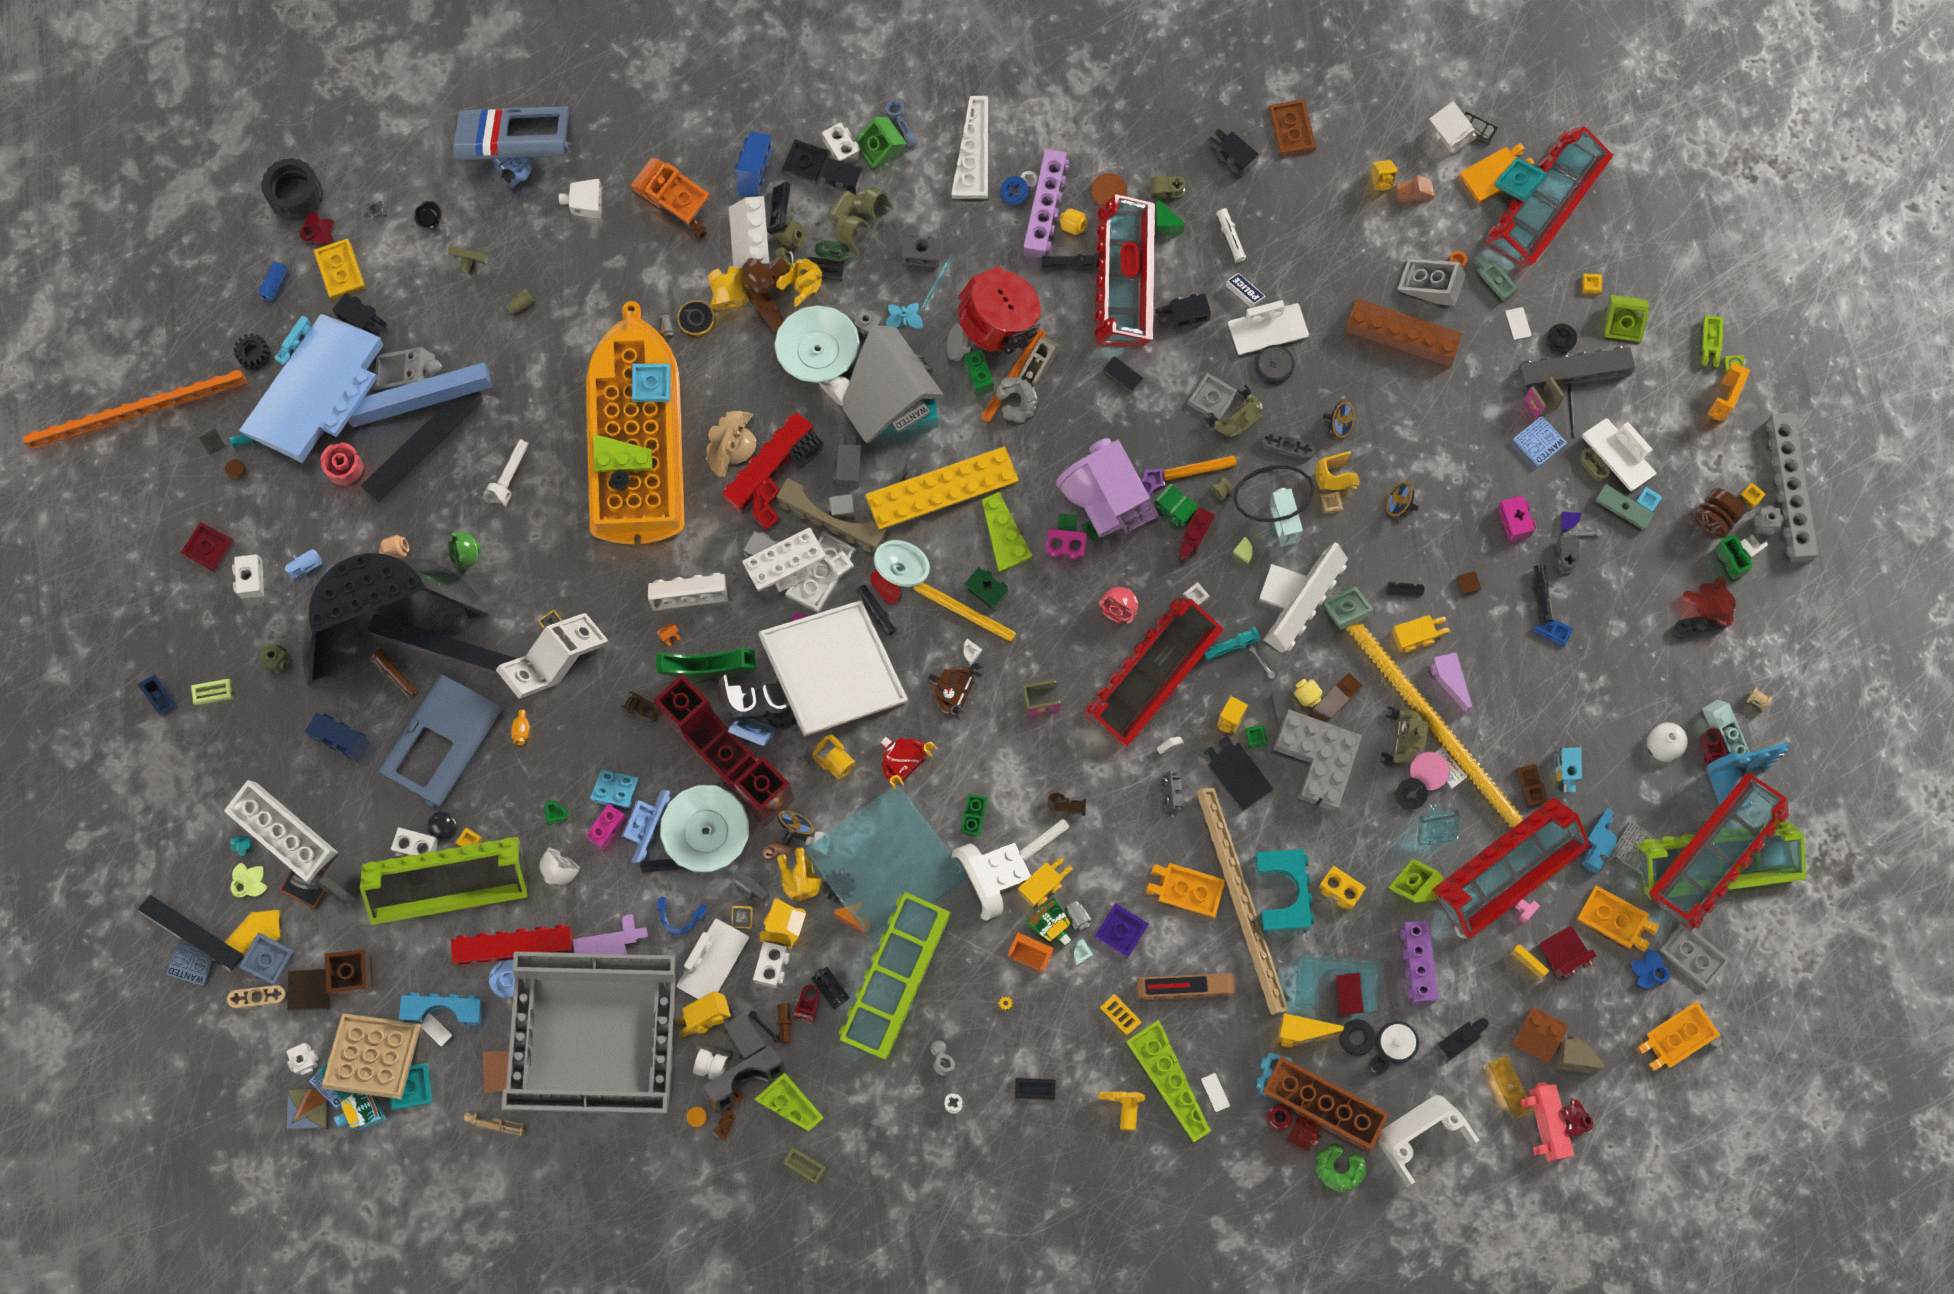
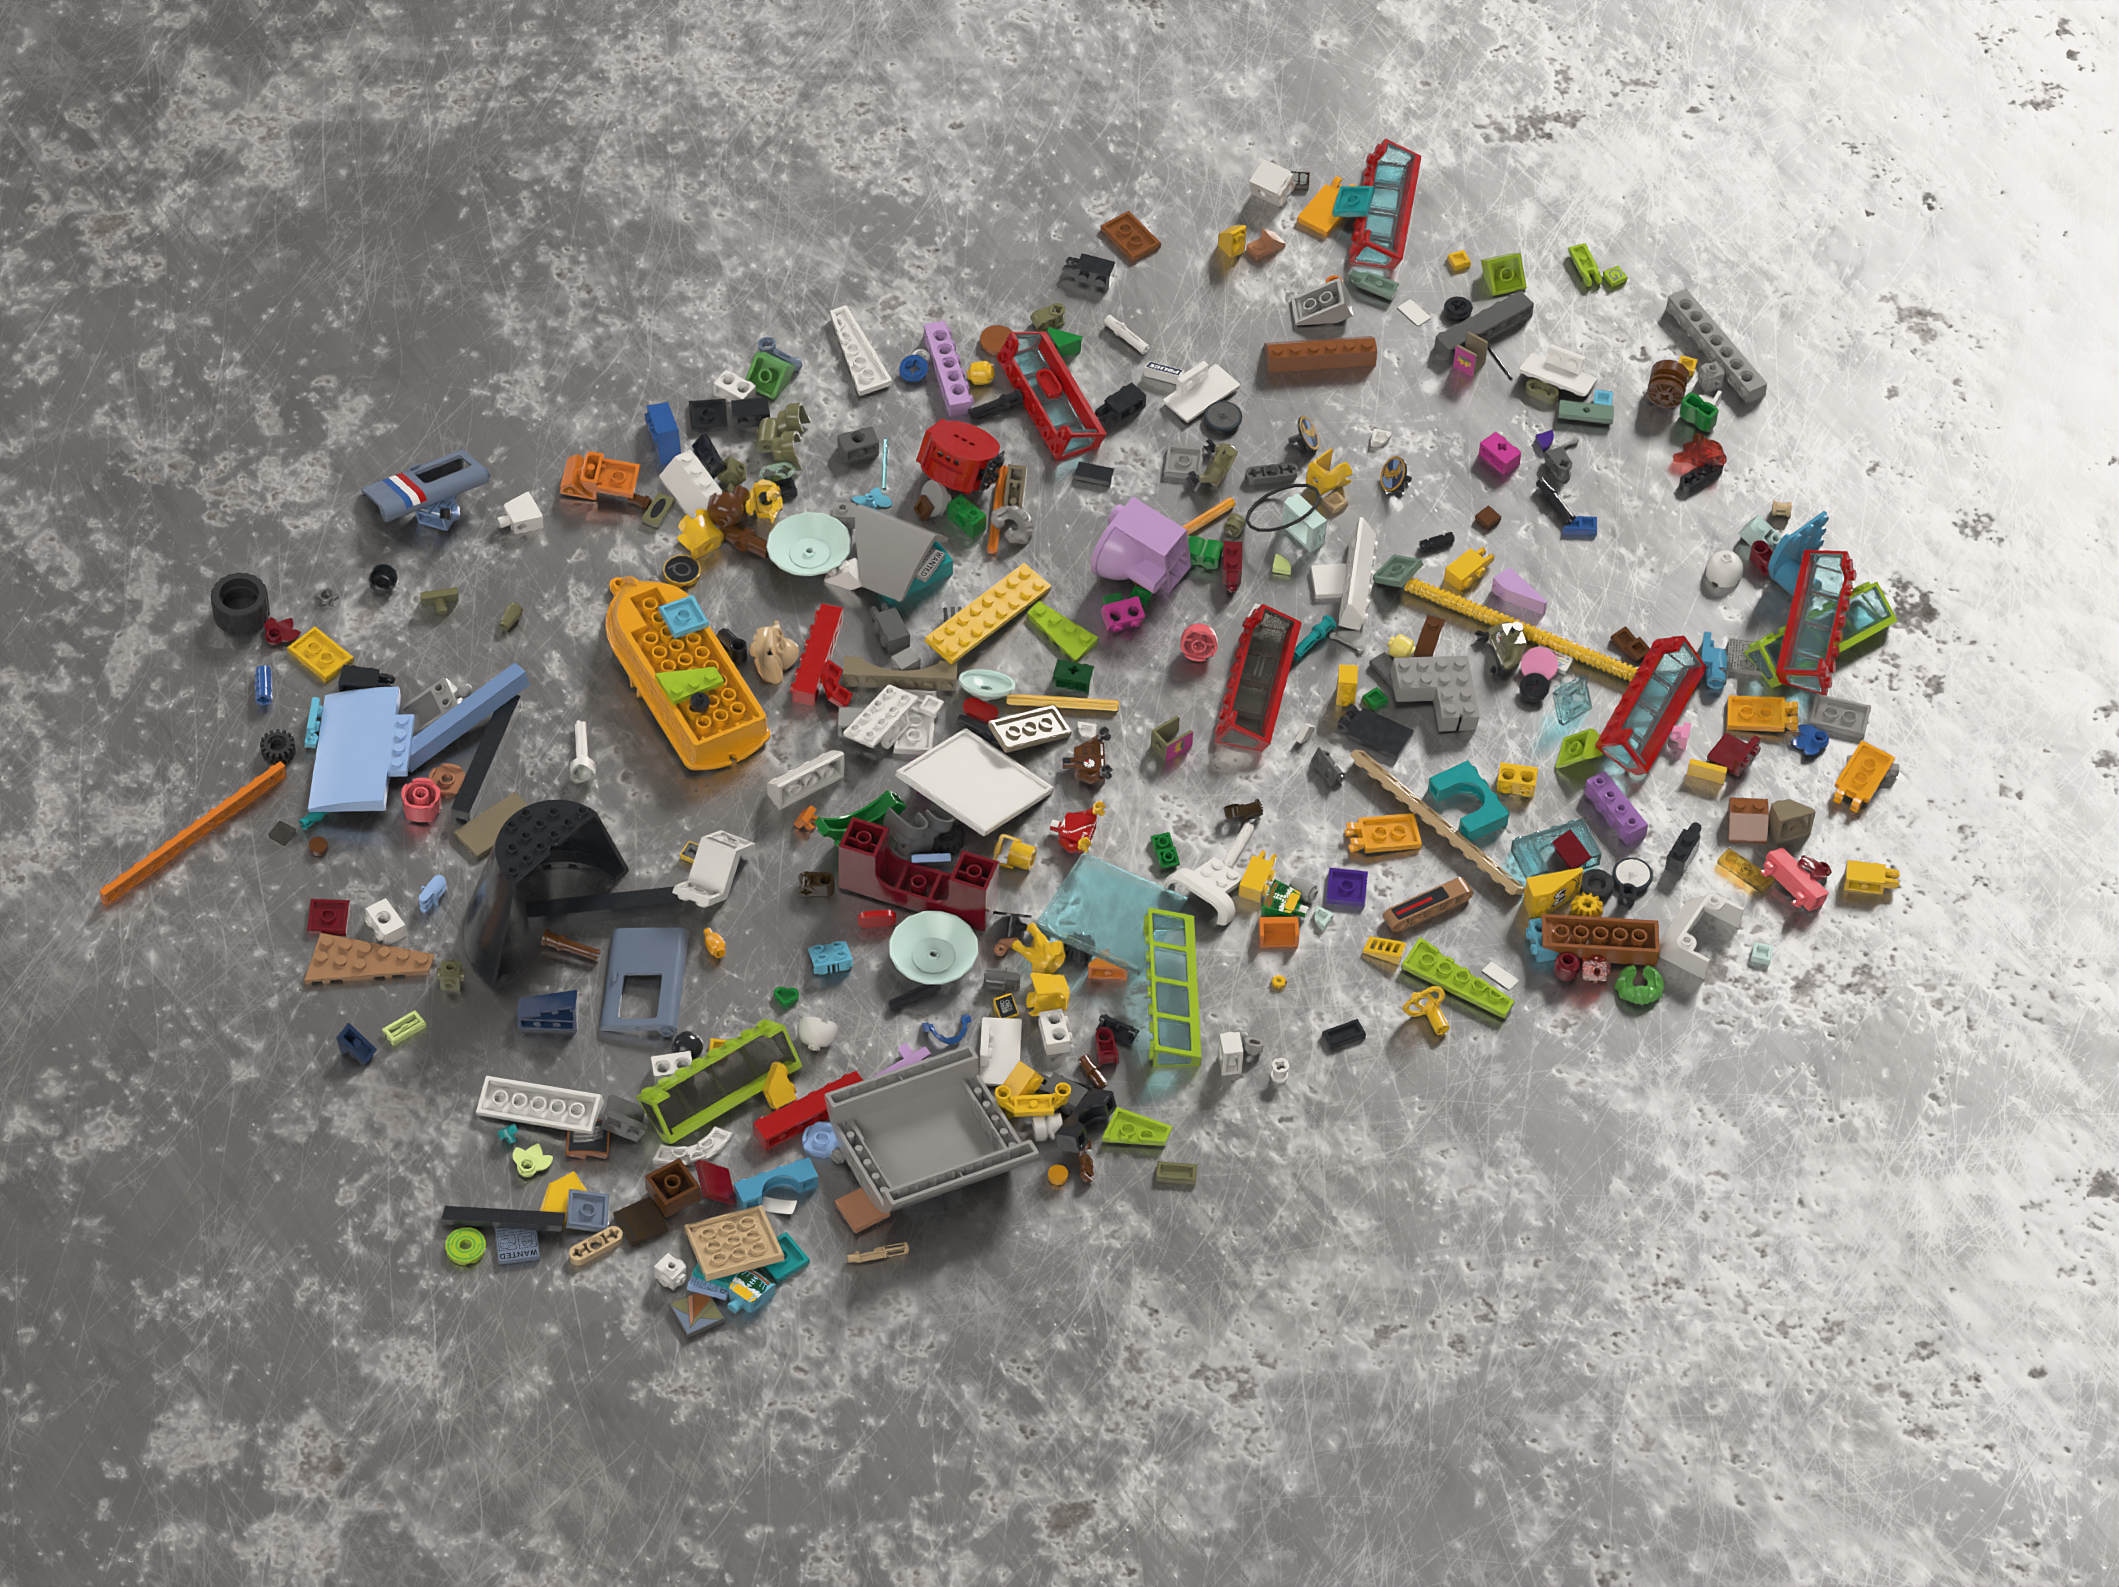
camera: 30 degrees left, 20 degrees down
dark pink brick [585,804,627,851] -> none
light blue bracket [621,790,670,863] -> none
black tyre [789,432,824,466] -> none
light blue tile [1513,416,1567,467] -> none
medium azure torso [1554,748,1582,793] -> none
light orange panel [1707,363,1750,422] -> none
none -> medium nougat wing [304,933,435,985]
none -> nougat tile [428,763,466,798]
none -> lime tile [445,1227,486,1265]
none -> dark tan tile [454,792,528,859]
none -> olive tile [641,492,675,528]
none -> white tile [653,1126,733,1167]
none -> dark red tile [695,1159,737,1206]
none -> black piece [716,628,748,663]
none -> yellow slope [763,1062,797,1109]
none -> red tile [857,910,897,928]
none -> reddish brown tile [913,495,935,521]
none -> tile [988,705,1072,753]
none -> yellow plate [995,1083,1071,1117]
none -> white brick [1218,1032,1243,1076]
none -> white tile [1370,429,1392,447]
none -> yellow gear [1570,892,1603,917]
none -> light aqua tile [1751,942,1774,965]
none -> yellow hinge [1844,860,1900,894]

